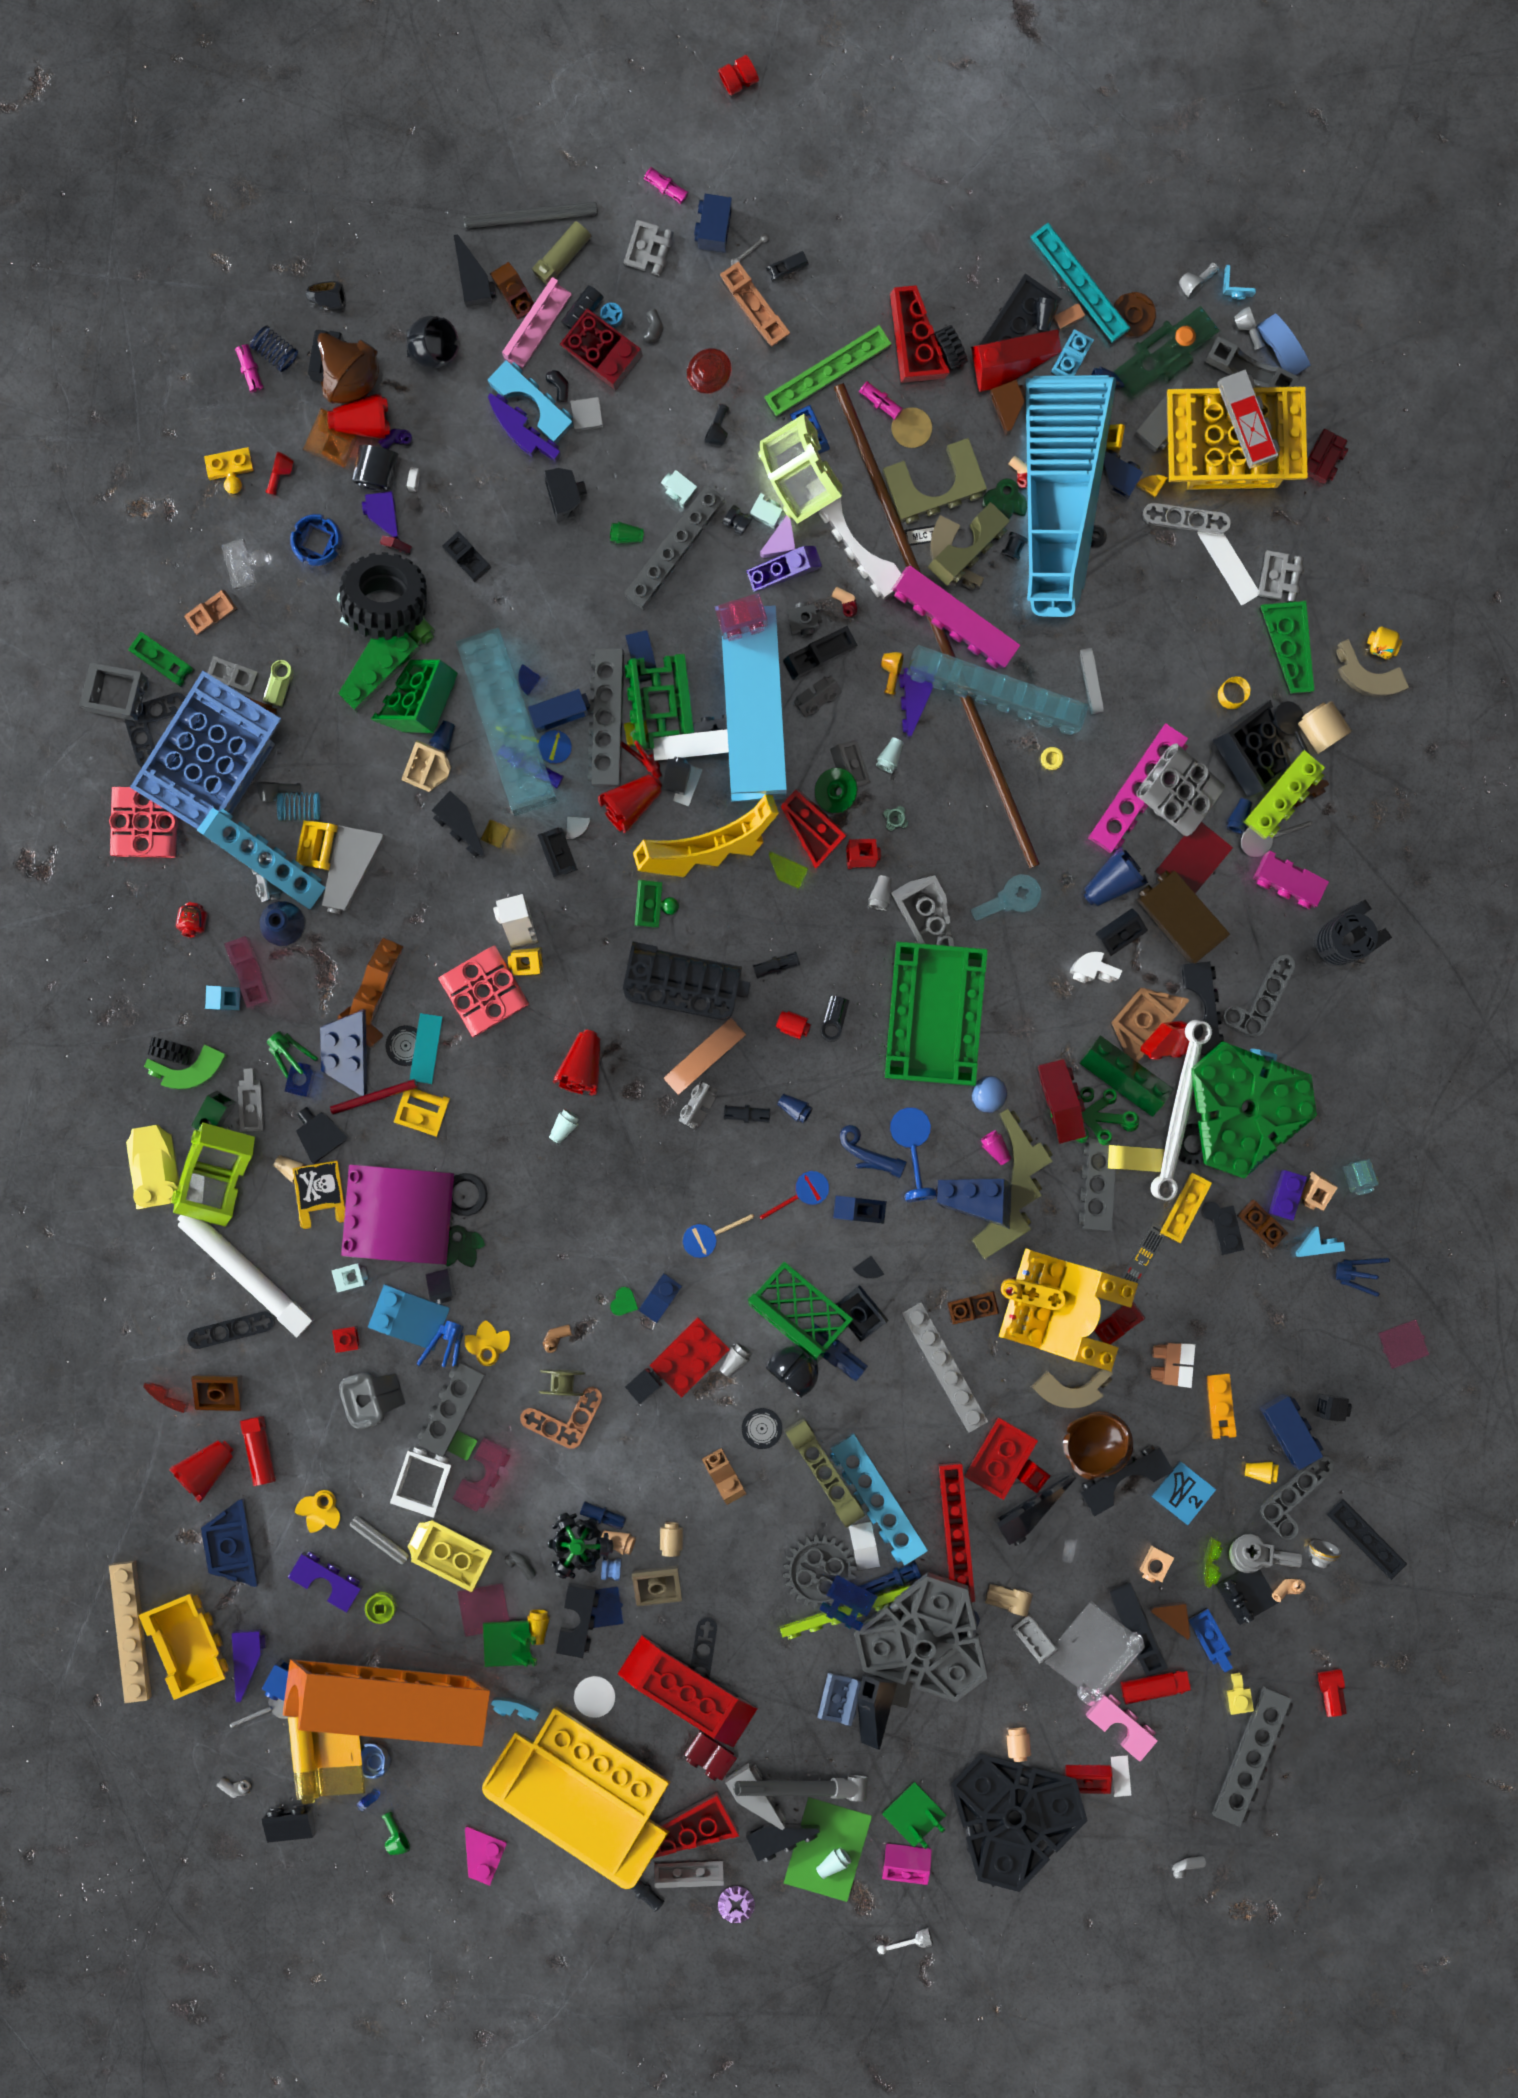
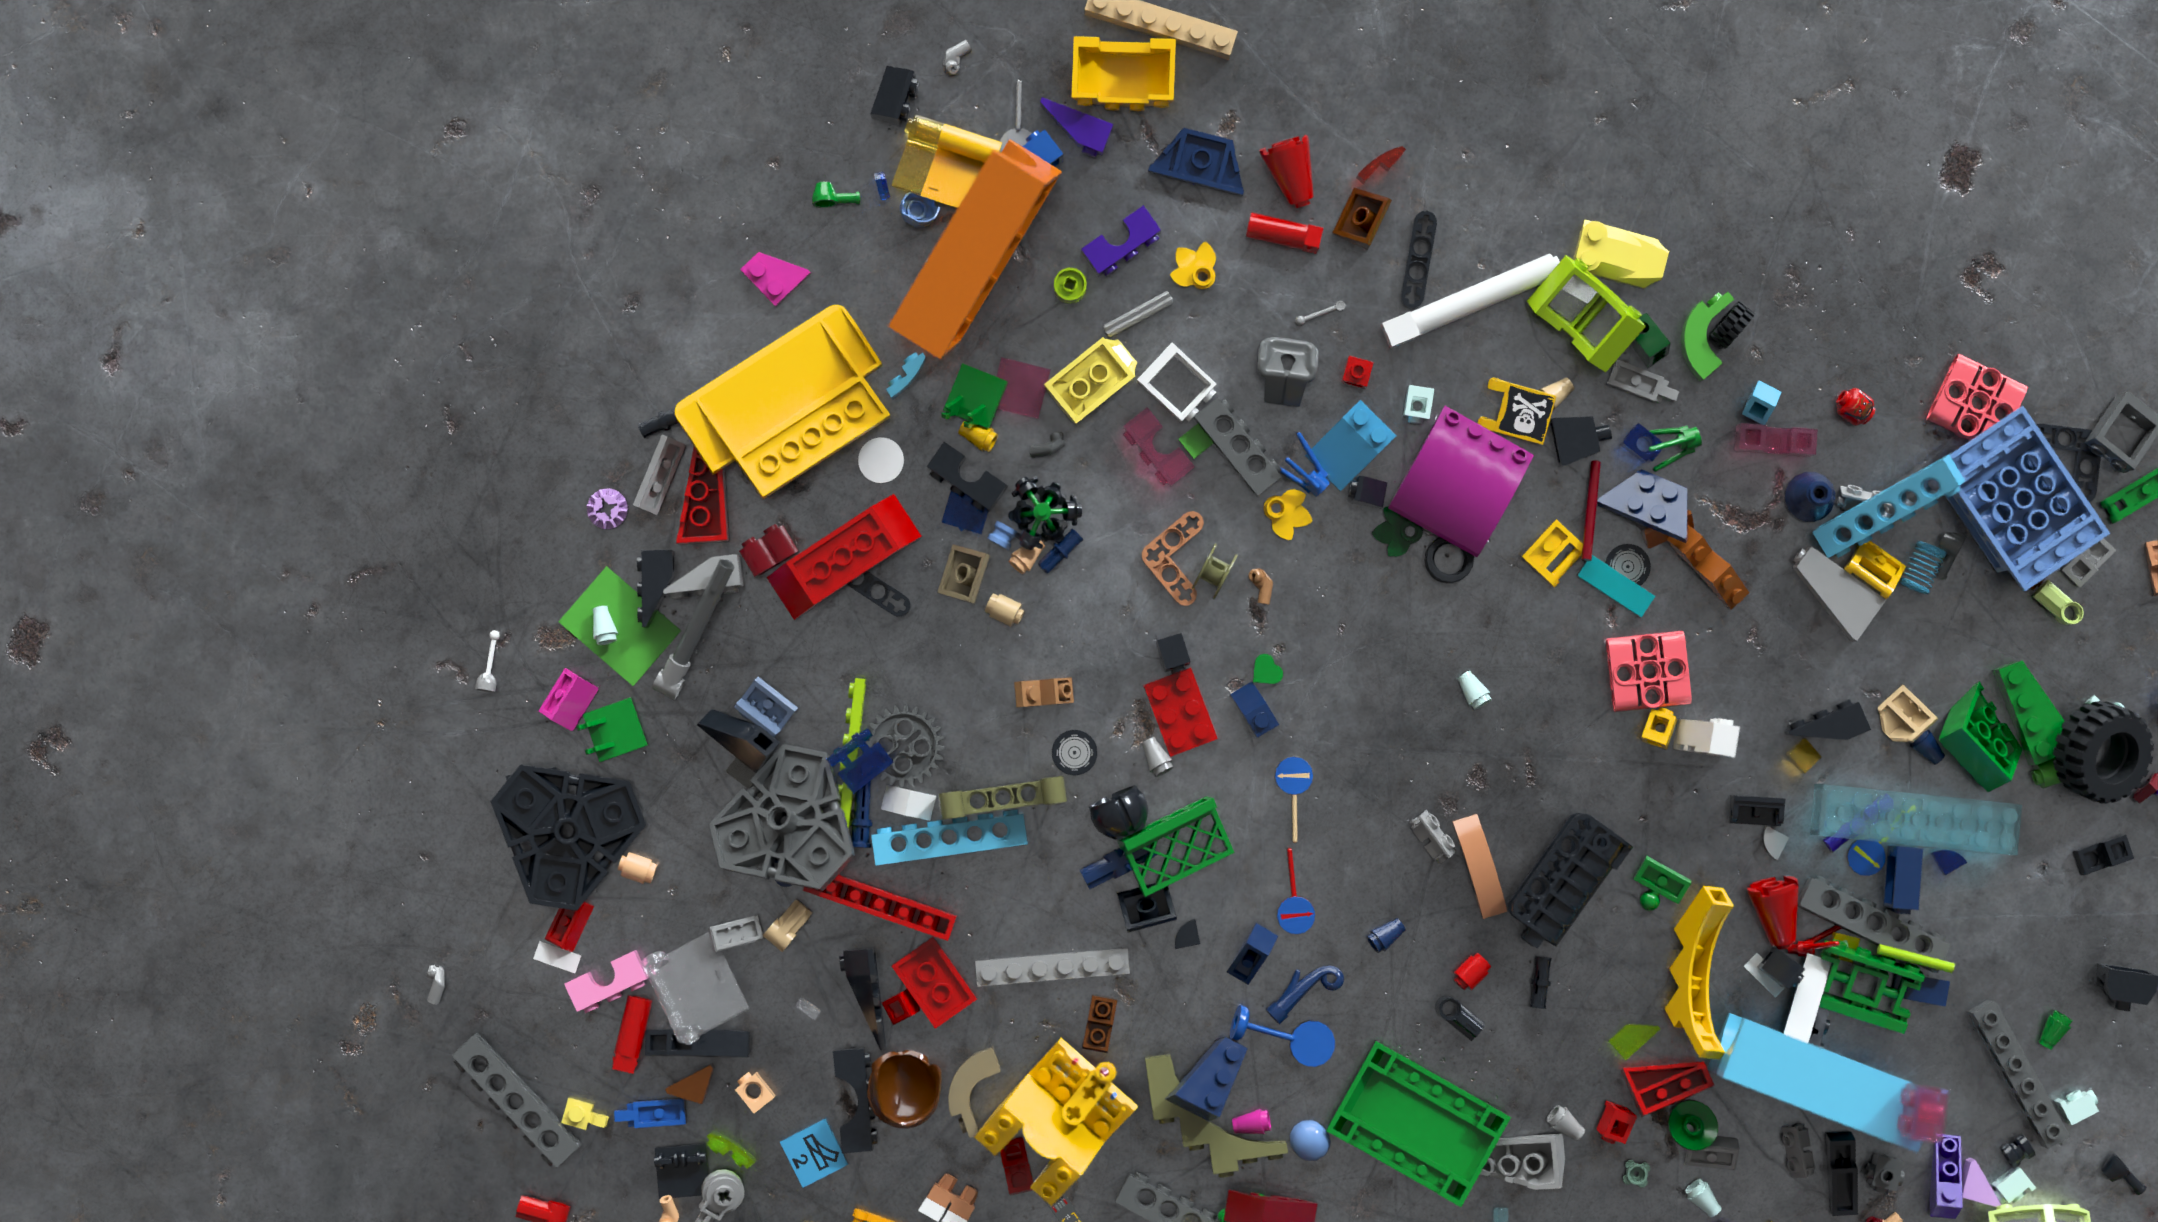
camera: 110 degrees right, 0 degrees up
red cone [553,1030,601,1096] -> none
black pin [724,1105,771,1123] -> none
none -> light grey hinge [1295,301,1346,326]
none -> lime bar [1877,944,1955,973]

